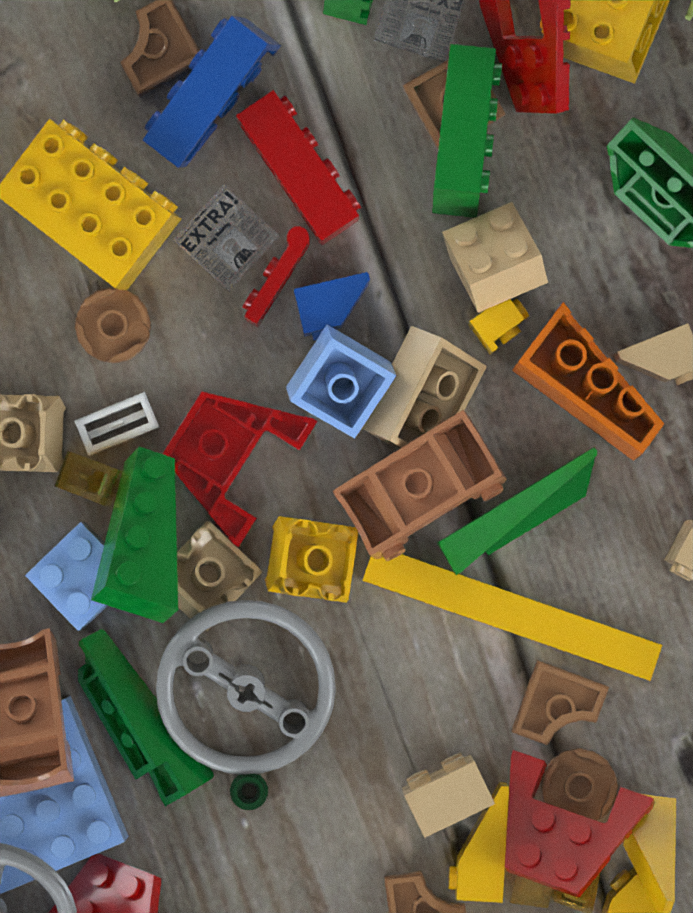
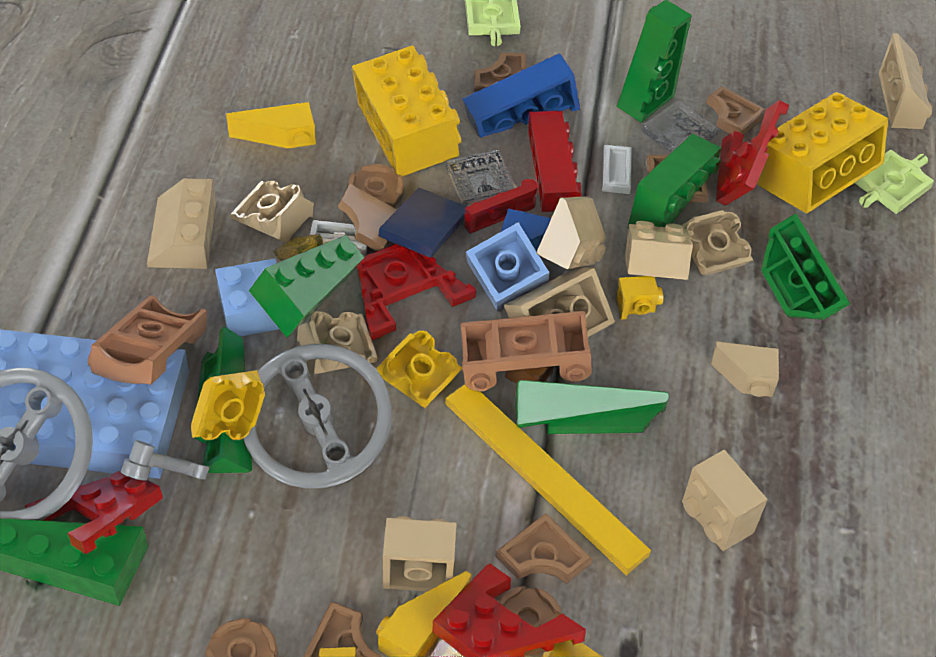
camera: 30 degrees right, 35 degrees down
dark green plate [230,774,268,810] -> none
orange wedge [512,302,664,461] -> none
none -> light grey brick [121,440,210,481]
none -> yellow slope [191,370,265,440]
none -> medium nougat tile [338,184,397,251]
none -> dark blue tile [378,188,467,258]
none -> tan slope [536,197,606,269]
none -> white tile [602,145,632,194]
none -> tan slope [681,210,754,275]

